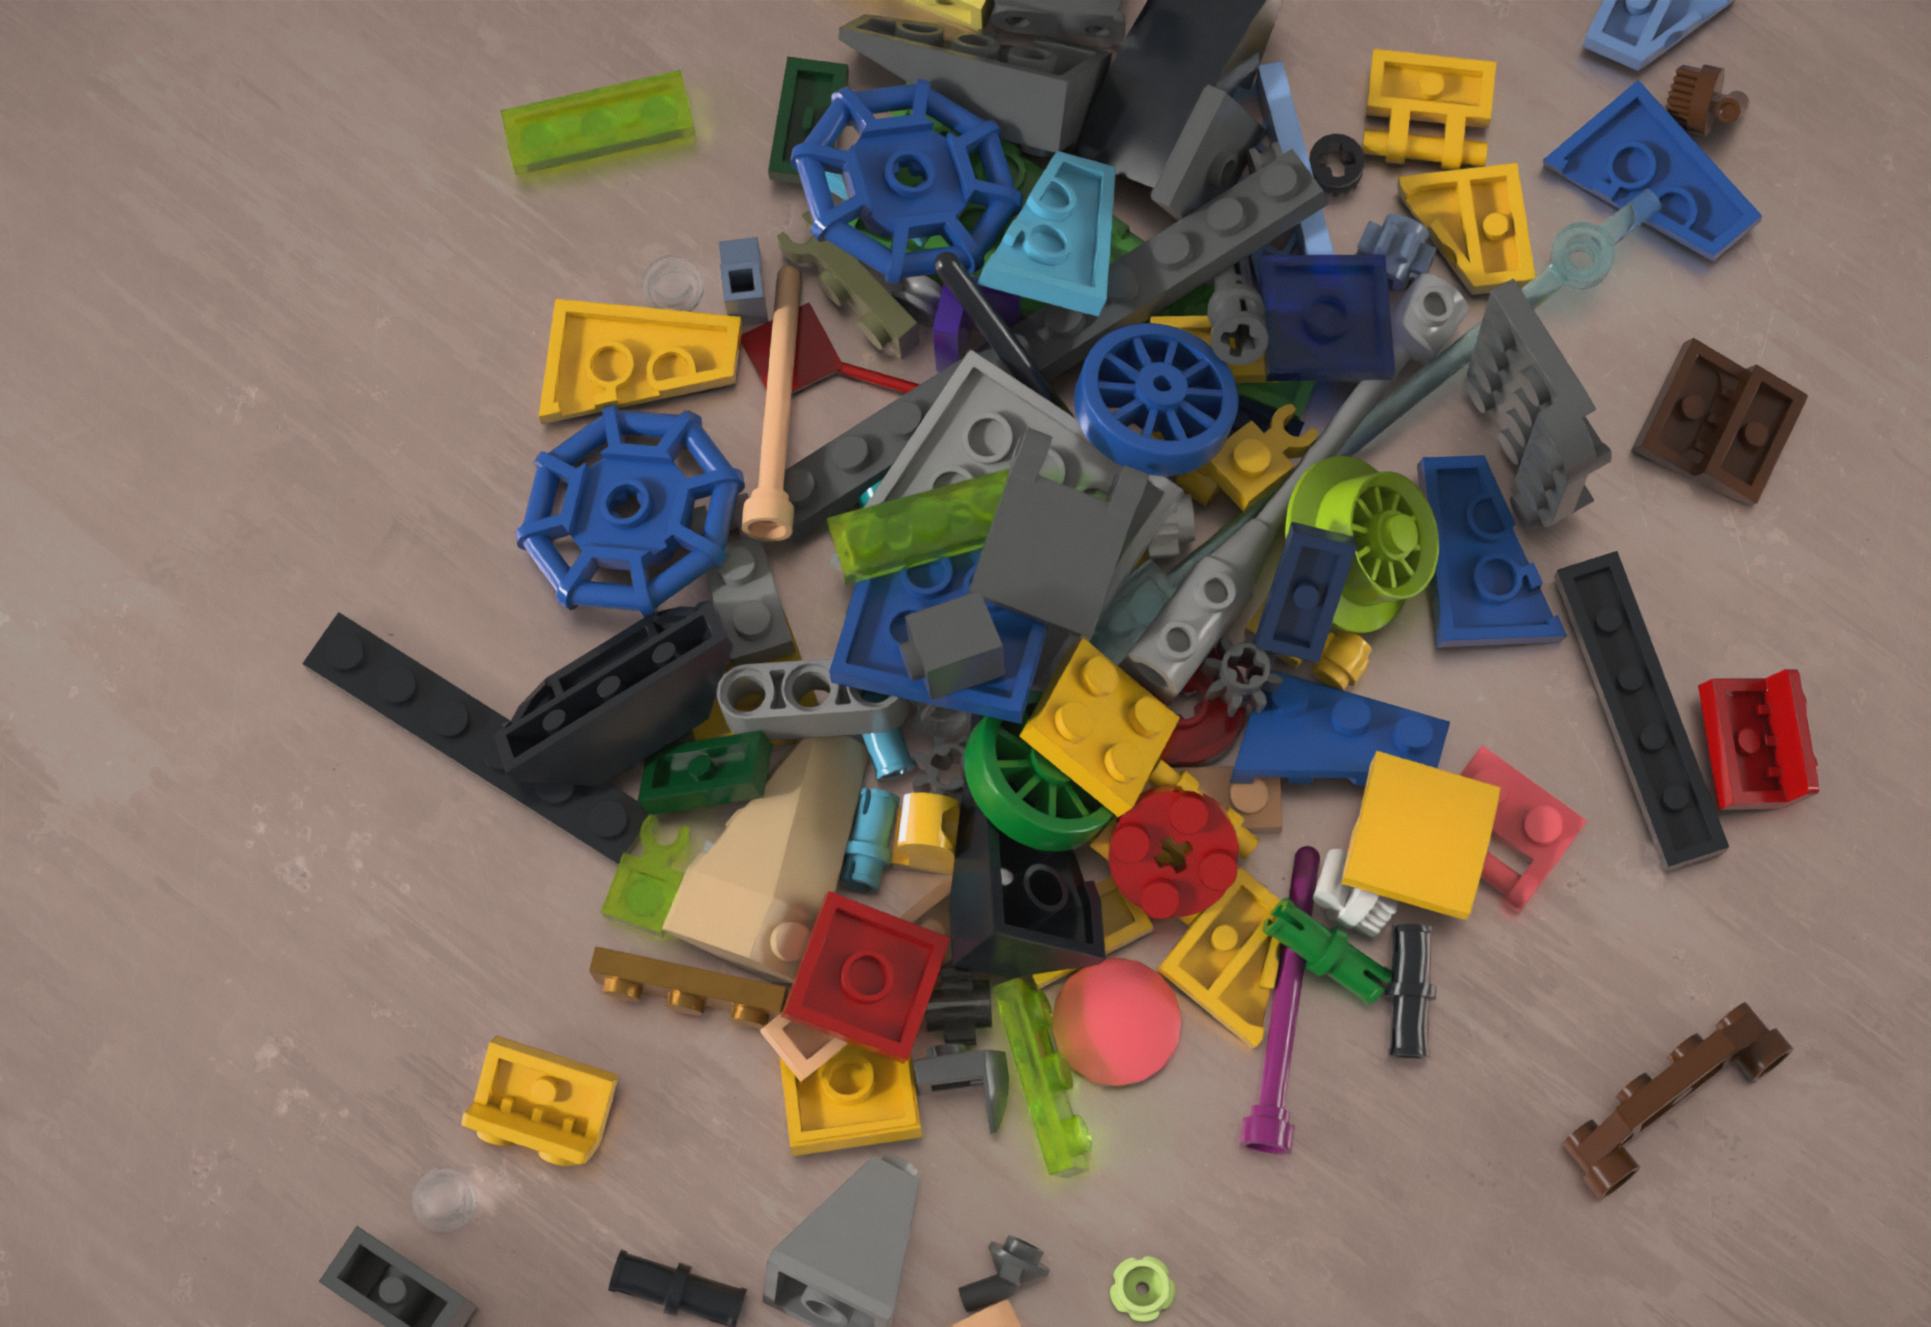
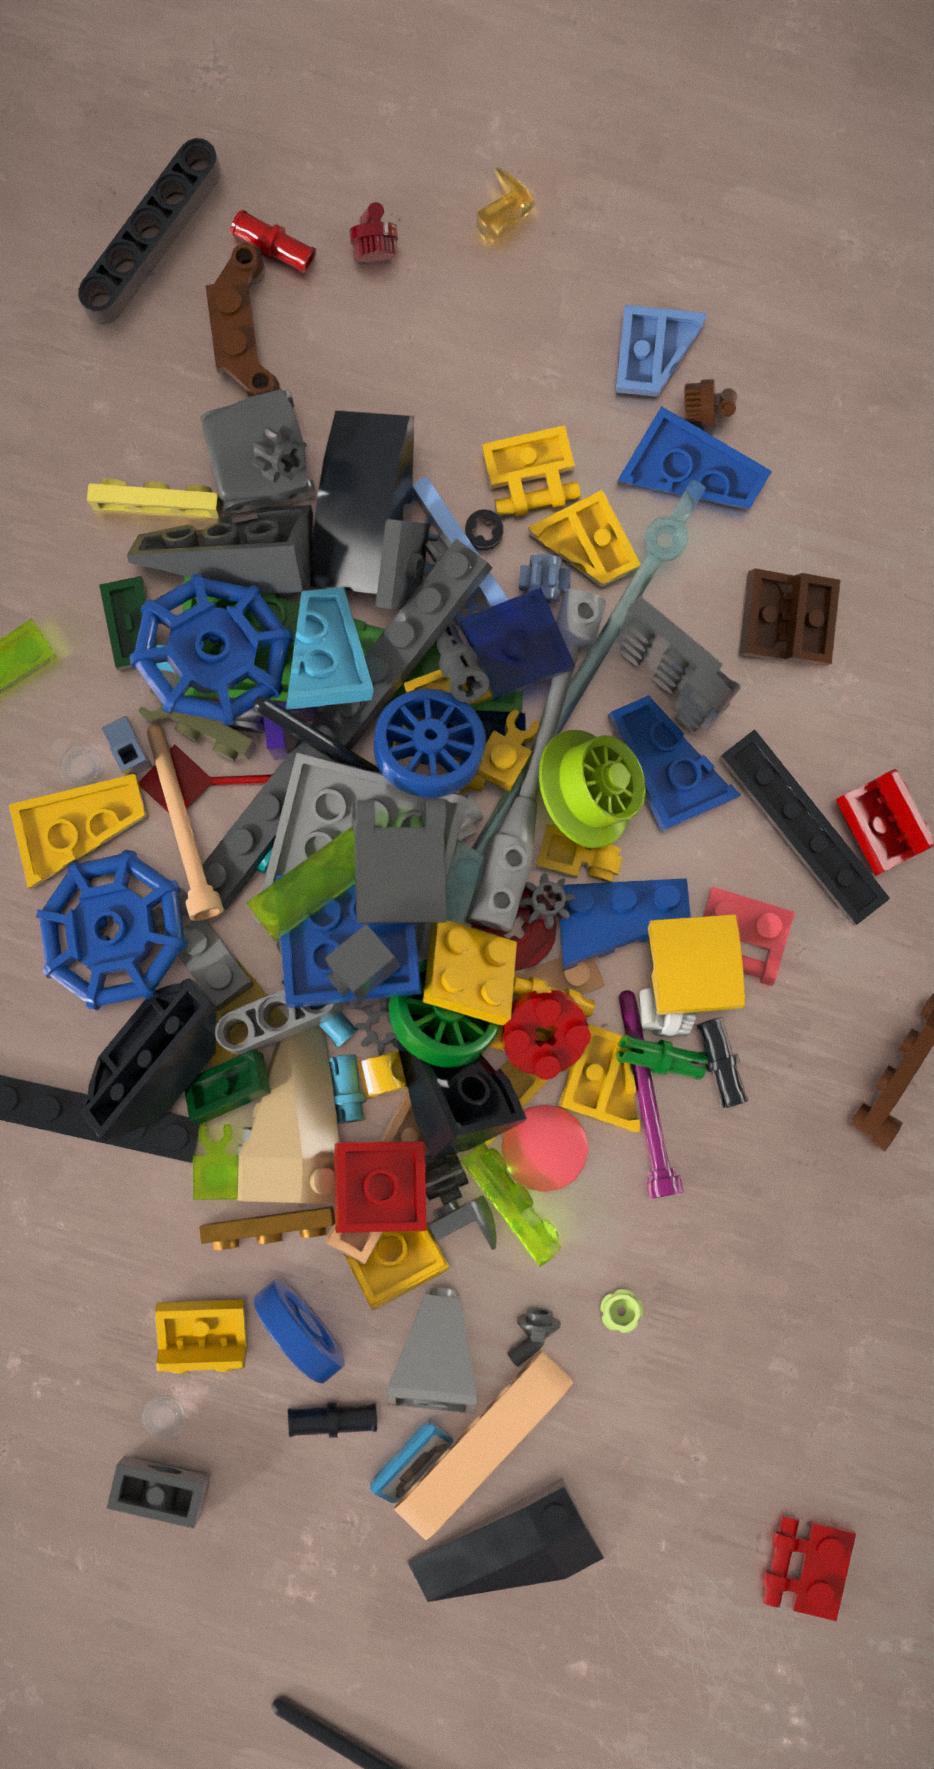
camera: 25 degrees left, 10 degrees up
dark blue plate [1255,522,1357,663] -> none
none -> blue wheel [253,1280,345,1384]

